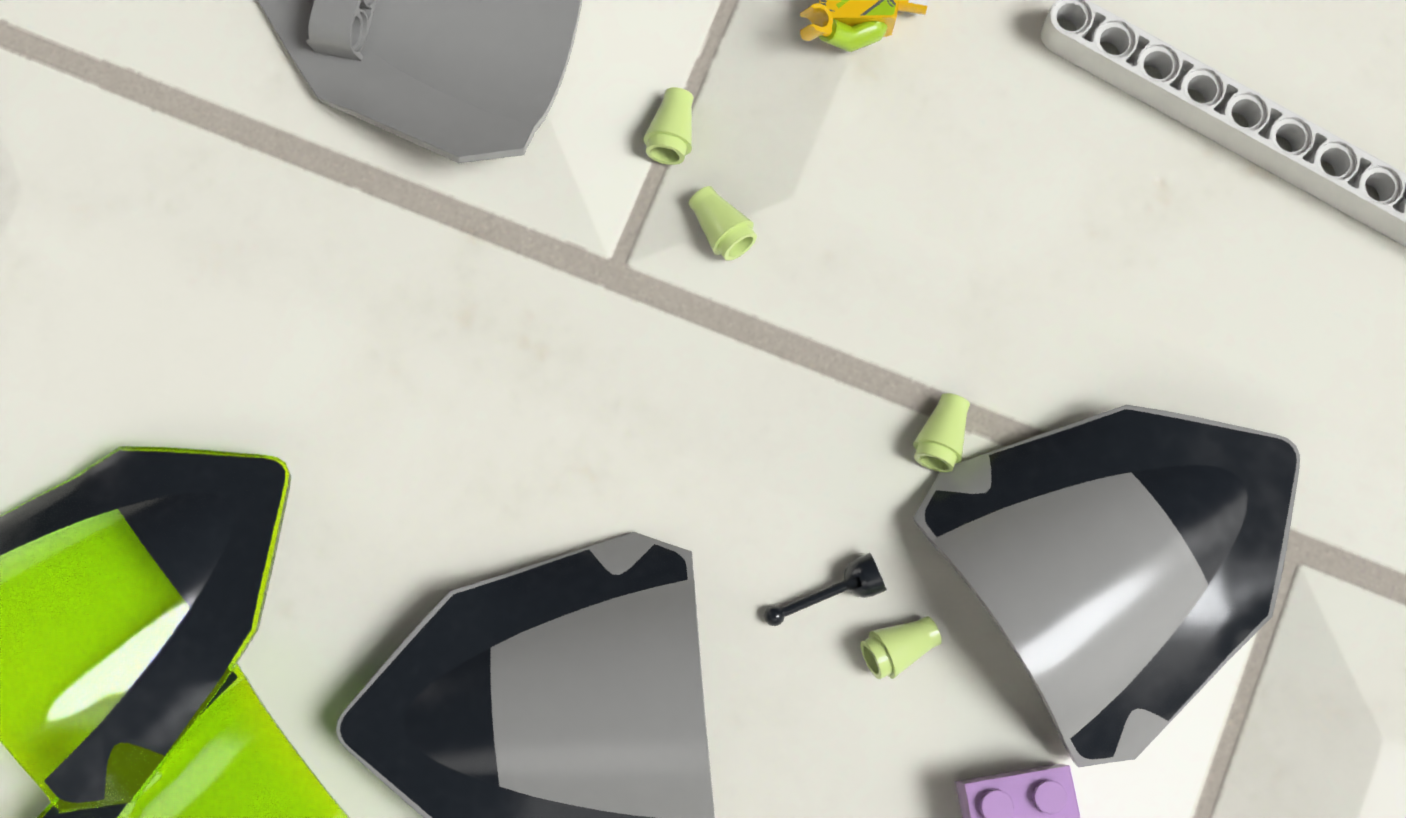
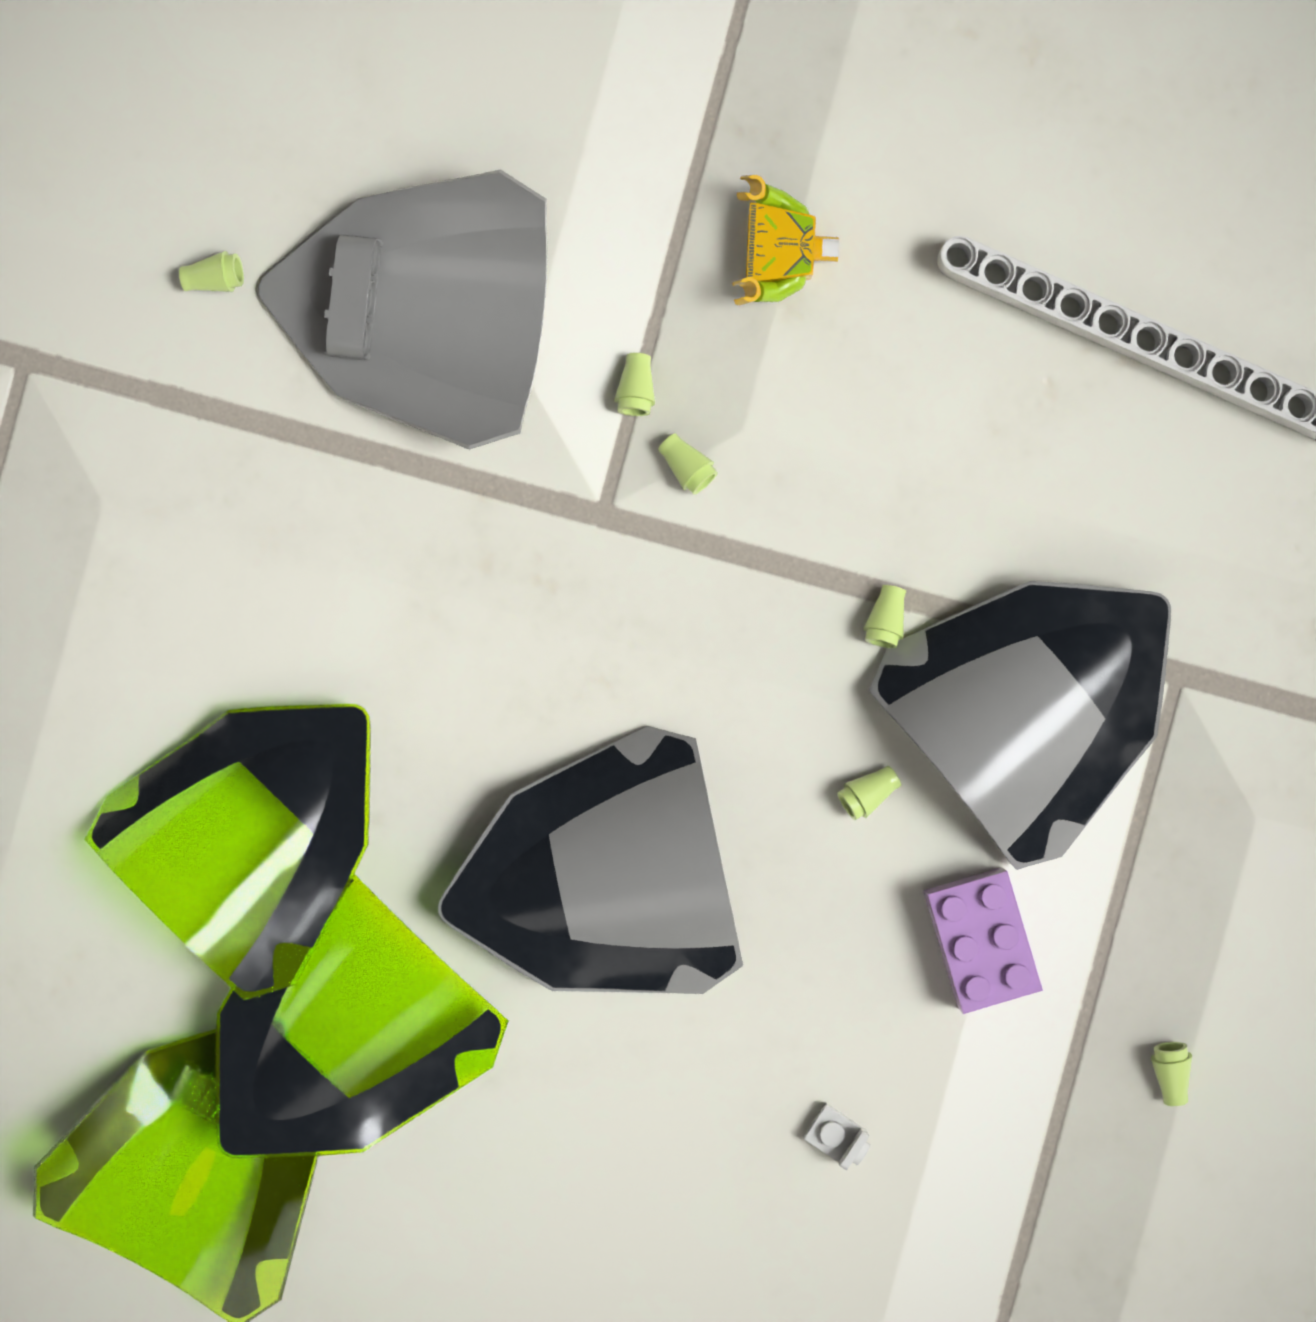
camera: 10 degrees left, 10 degrees up
black hinge [764,553,887,626] -> none

